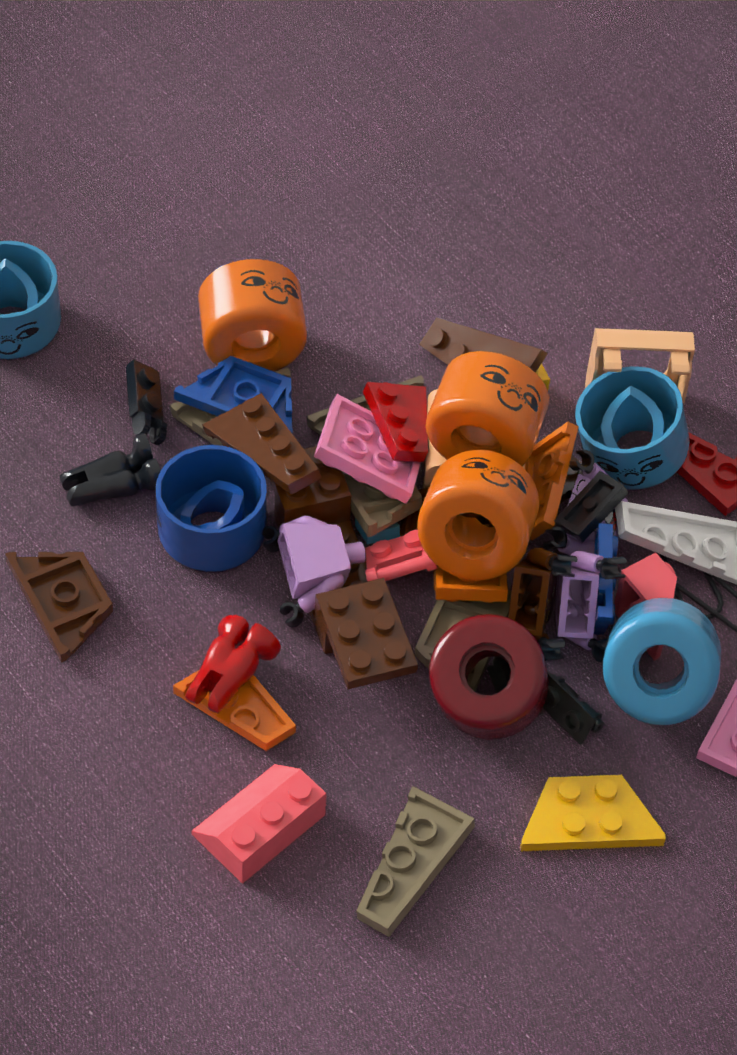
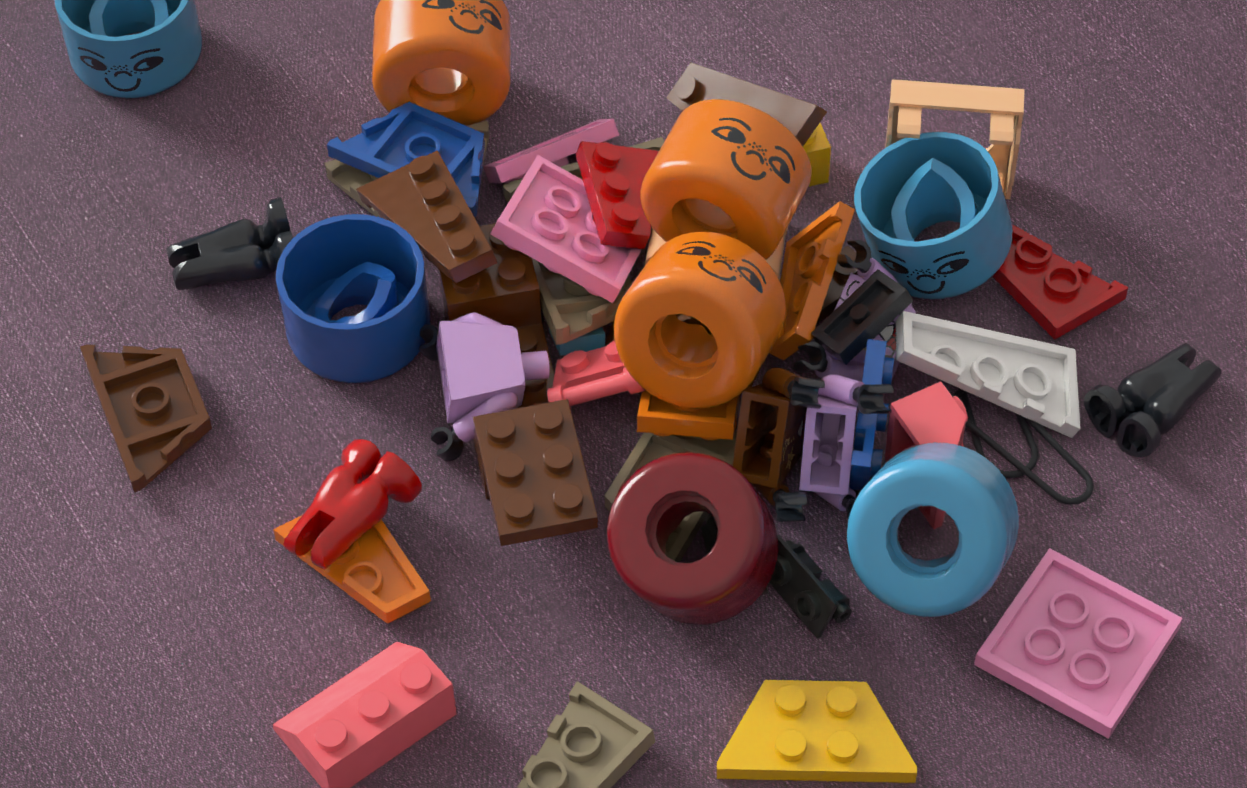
camera: 10 degrees right, 0 degrees up
black hinge [126,359,168,445] -> none
none -> bright pink plate [483,119,619,183]

